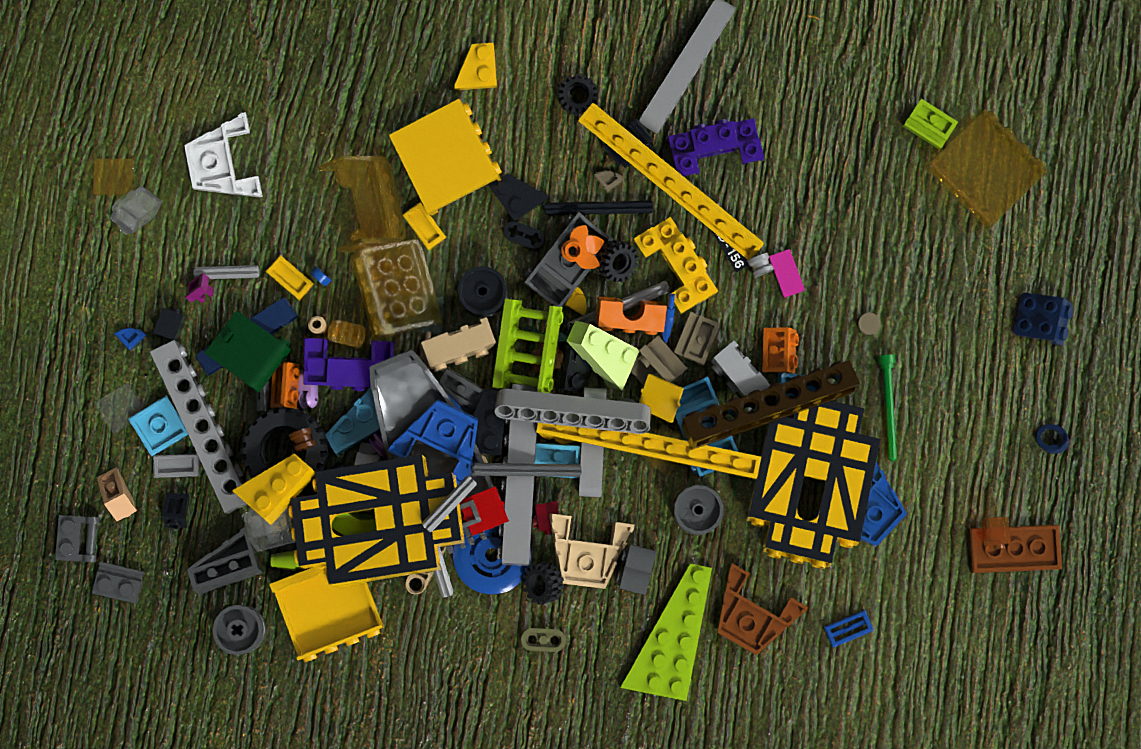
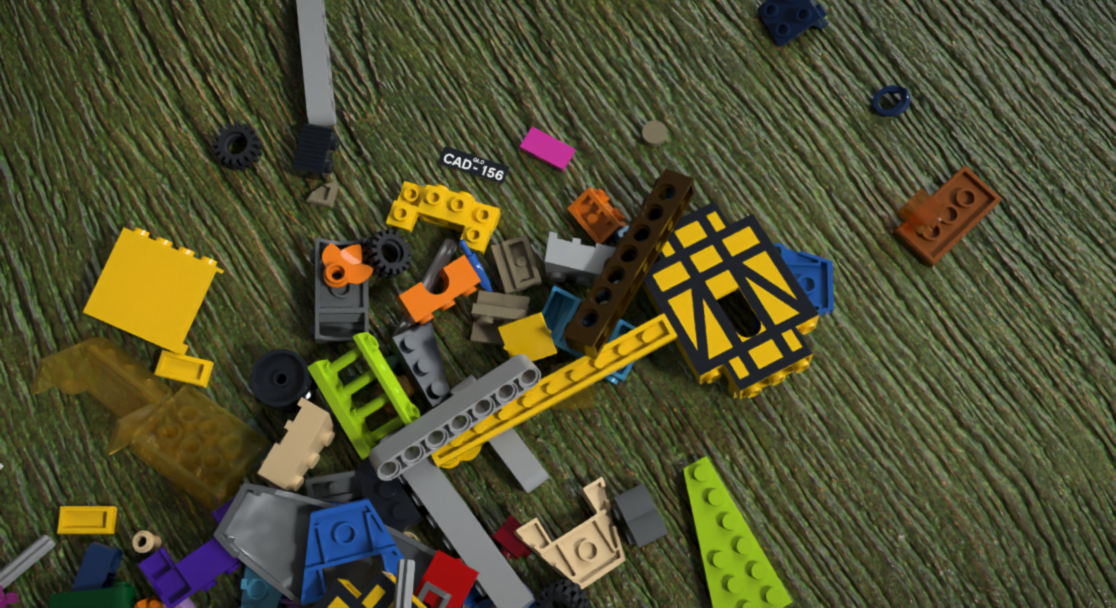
camera: 35 degrees left, 10 degrees down
blue tile [310,266,332,286] -> none
clear yellow gear [328,320,366,348] -> none
yellow wing [454,43,497,90] -> none
dark grey axle [471,463,582,477] -> none
black wing [489,173,549,222] -> none
black beam [504,221,544,250] -> none
medium azure plate [535,442,581,478] -> none
black axle [544,201,653,215] -> none
yellow tile [565,287,587,316] -> none
yellowish green wedge [567,320,639,391] -> none
yellow plate [578,103,764,260] -> none
dark purple bracket [668,118,764,176] -> none
dark grey wheel [673,485,724,535] -> none
dark orange wing [717,563,808,655] -> none
light grey wheel [747,253,774,278] -> none
blue tile [823,610,874,648] -> none
green piece [877,354,897,461] -> none

